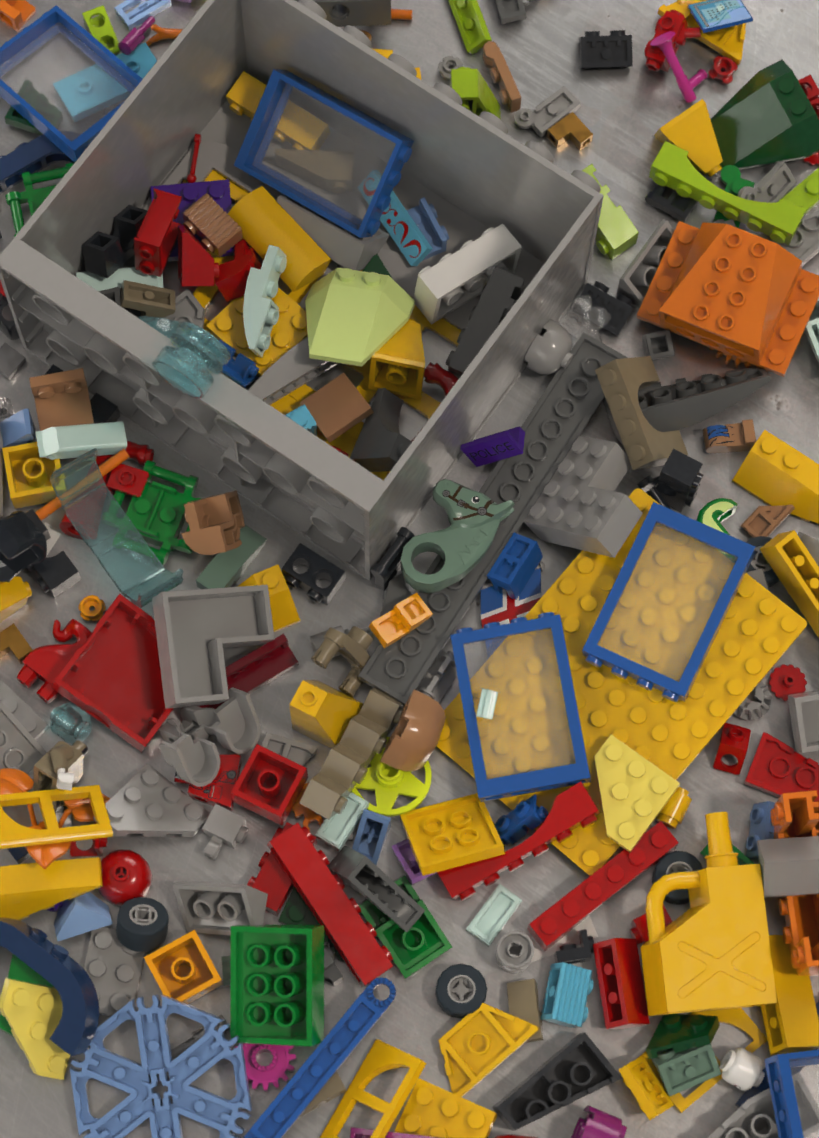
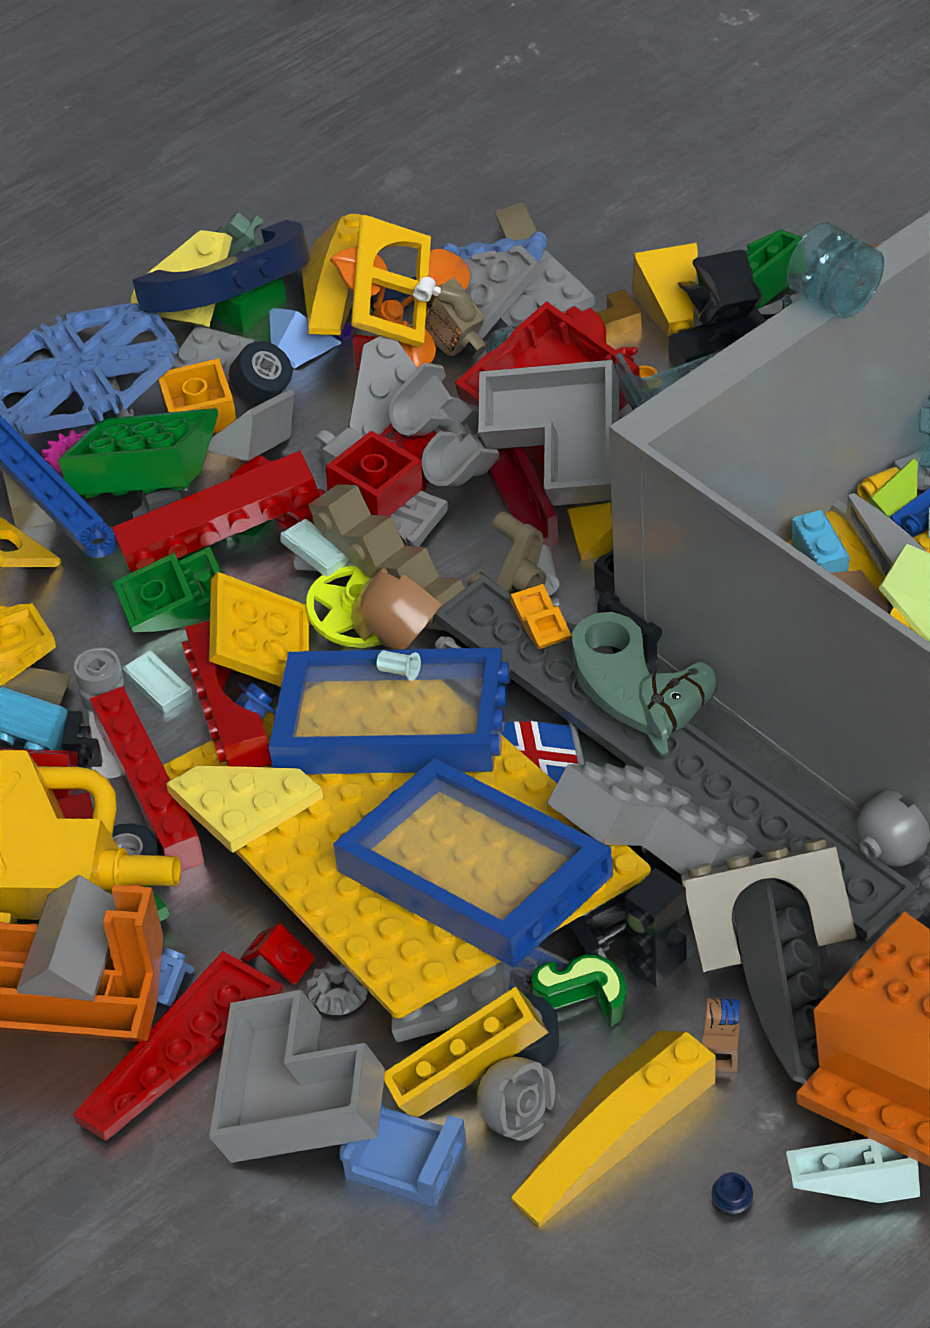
camera: 110 degrees right, 25 degrees down
red cylinder [98,849,153,906] -> none
yellow slope [289,680,364,748] -> none
dark grey arch [327,845,425,932] -> none
medium blue slope [352,809,391,865] -> none
black wheel [435,964,487,1018] -> none
dark purple panel [460,426,525,467] -> none
blue hinge [487,532,543,600] -> none
yellow brick [655,787,692,829] -> none
medium nougat tile [741,505,795,538] -> none
red piece [769,664,807,701] -> none

